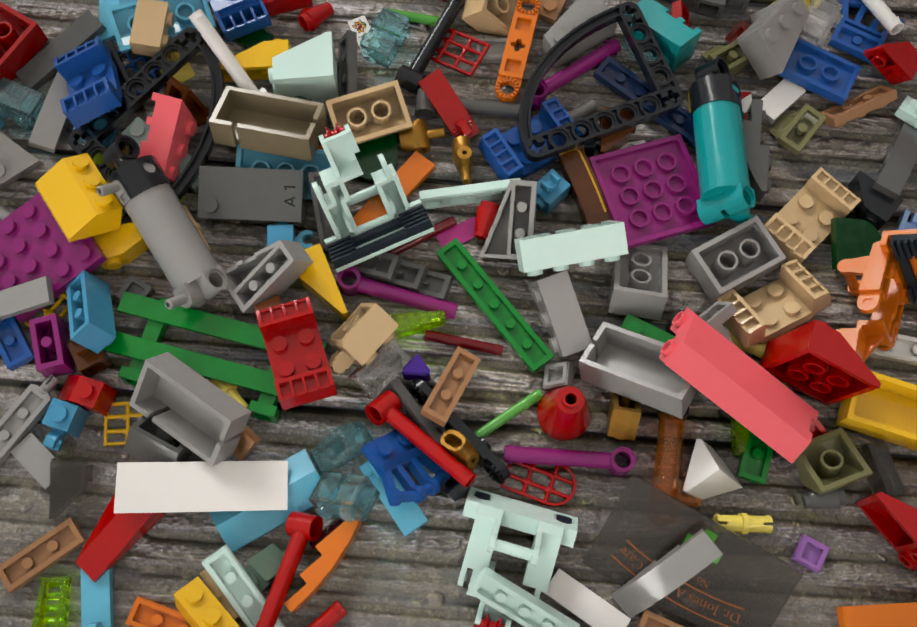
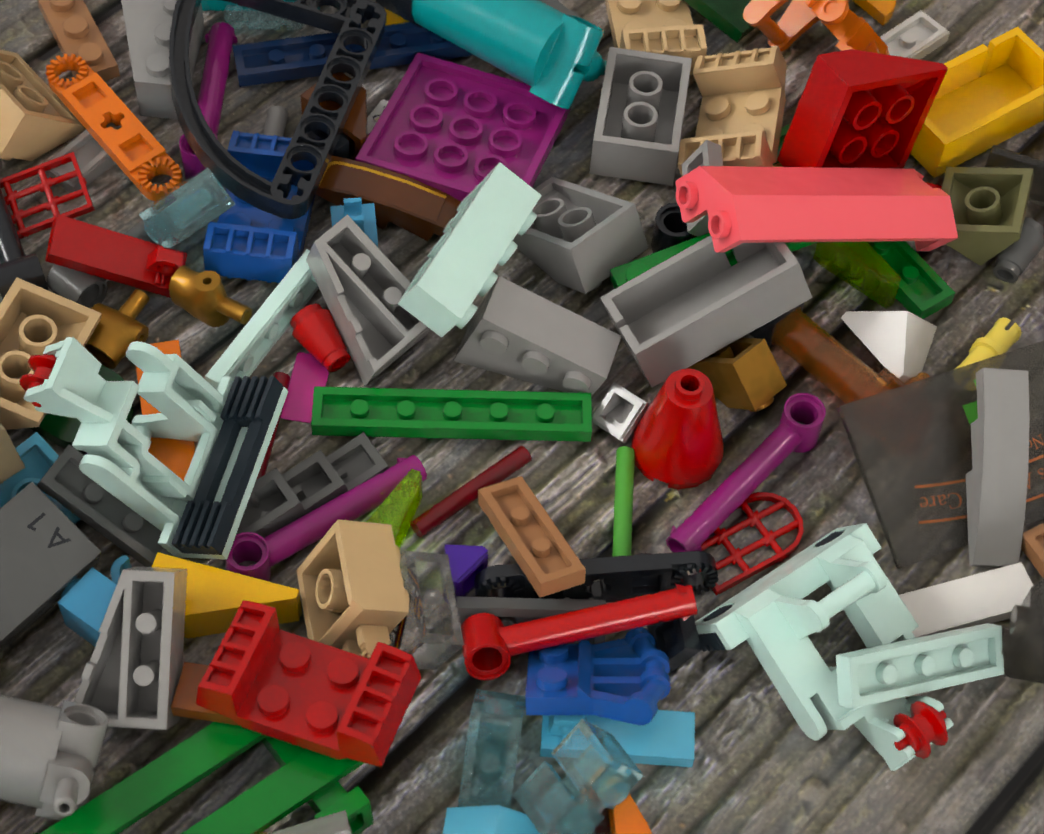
camera: 55 degrees left, 15 degrees down
pearl gold piece [440,430,479,471] -> none
none -> clear light blue slope [139,167,235,248]

